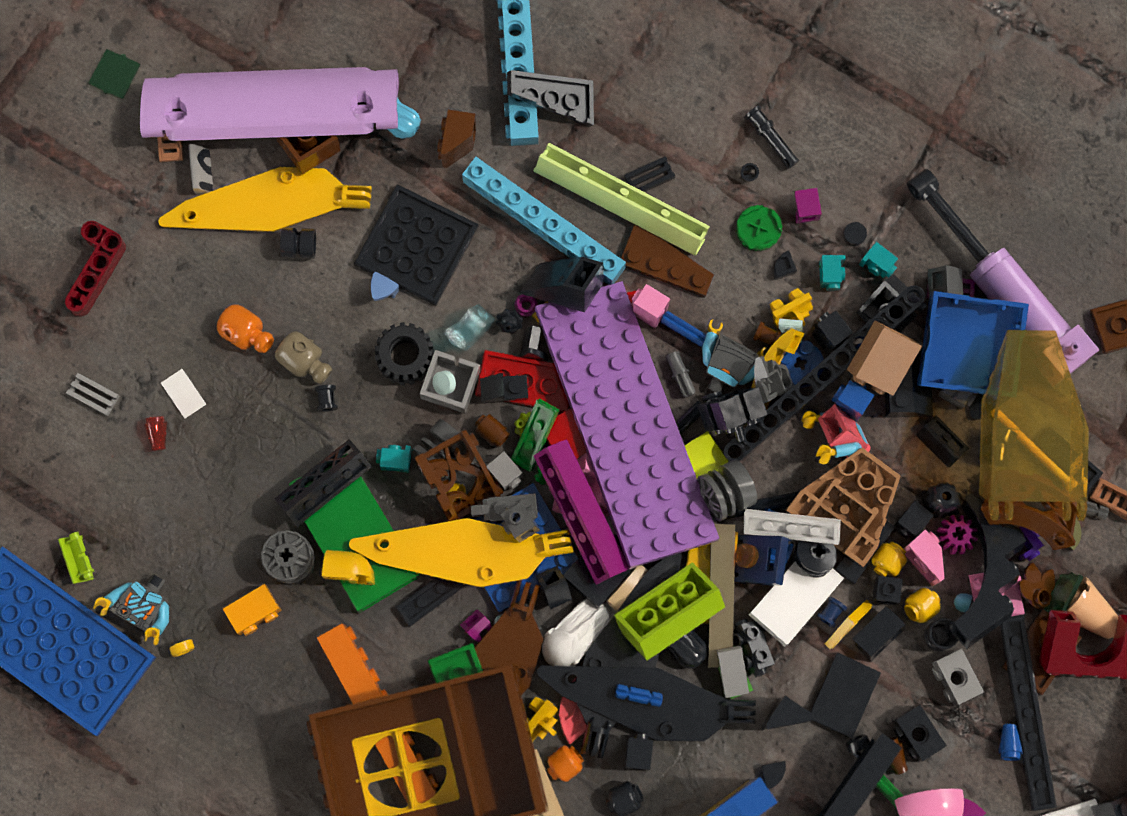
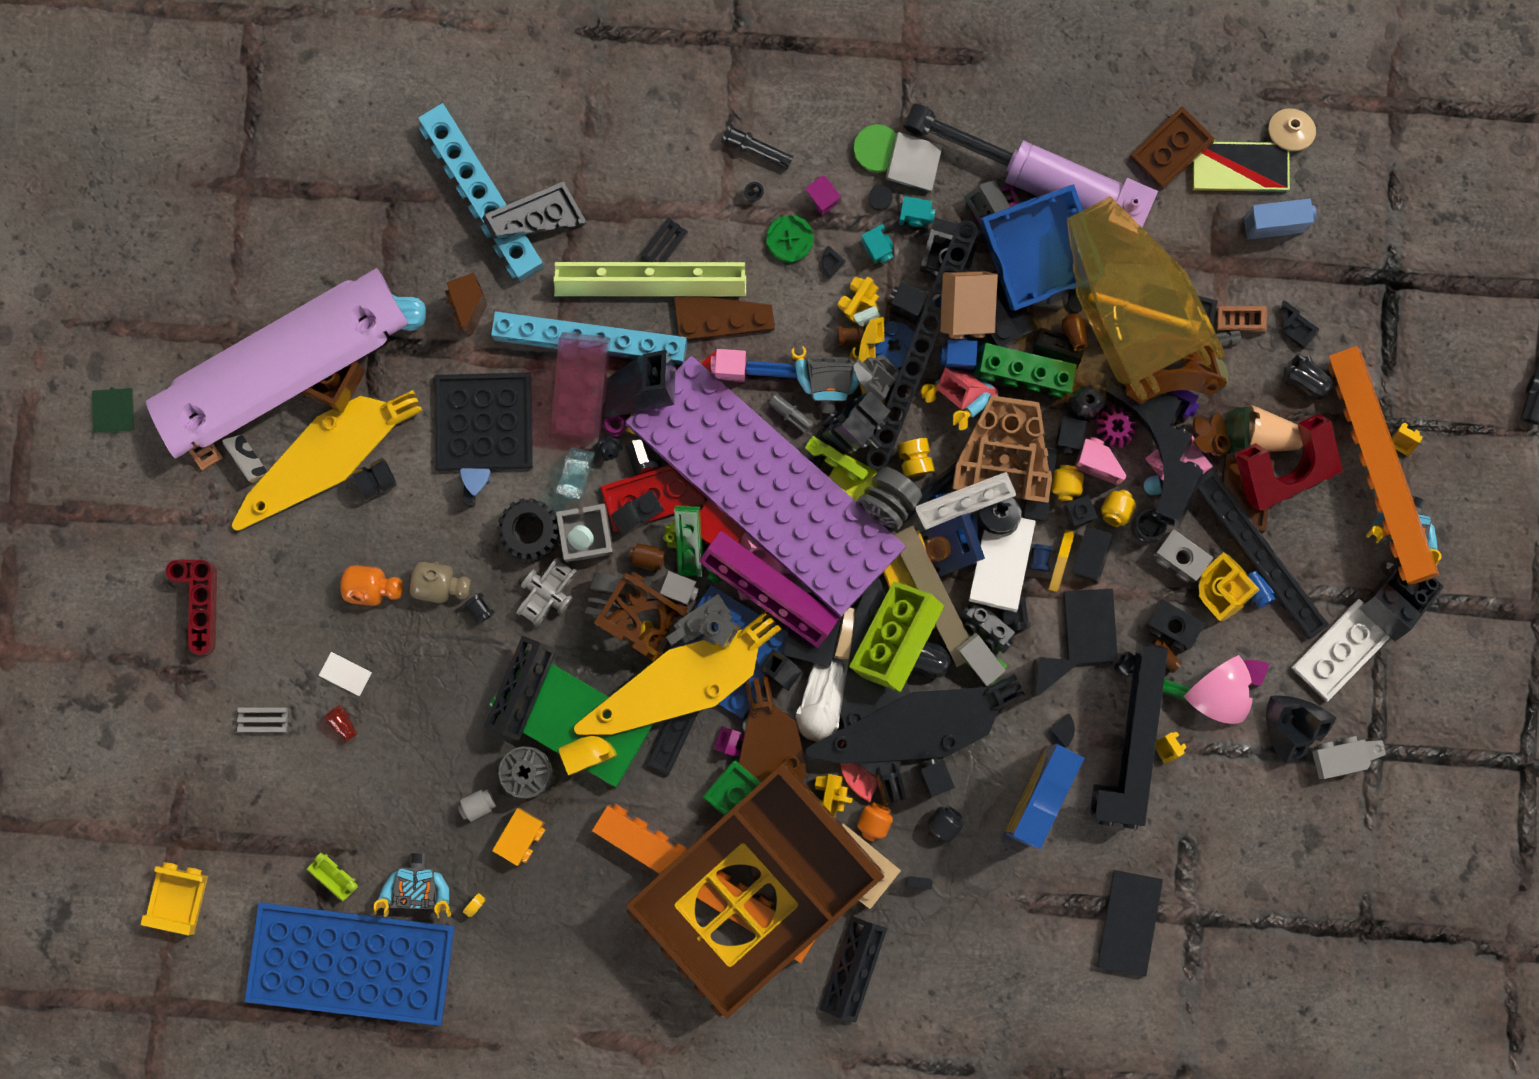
camera: 25 degrees left, 5 degrees up
teal brick [376,445,412,473] -> none
blue axle [615,684,663,707] -> none
none -> light grey brick [458,789,497,822]
none -> black tile [463,485,476,506]
none -> light grey axle [516,557,577,627]
none -> clear pink brick [550,332,611,438]
none -> lime hinge [805,436,868,482]
none -> bright green tile [853,124,896,173]
none -> light grey tile [885,132,942,192]
none -> yellow wheel [897,438,935,478]
none -> green brick [973,343,1077,398]
none -> black tile [1001,598,1031,632]
none -> reddish brown cone [1061,314,1088,351]
none -> yellow brick [1199,552,1260,621]

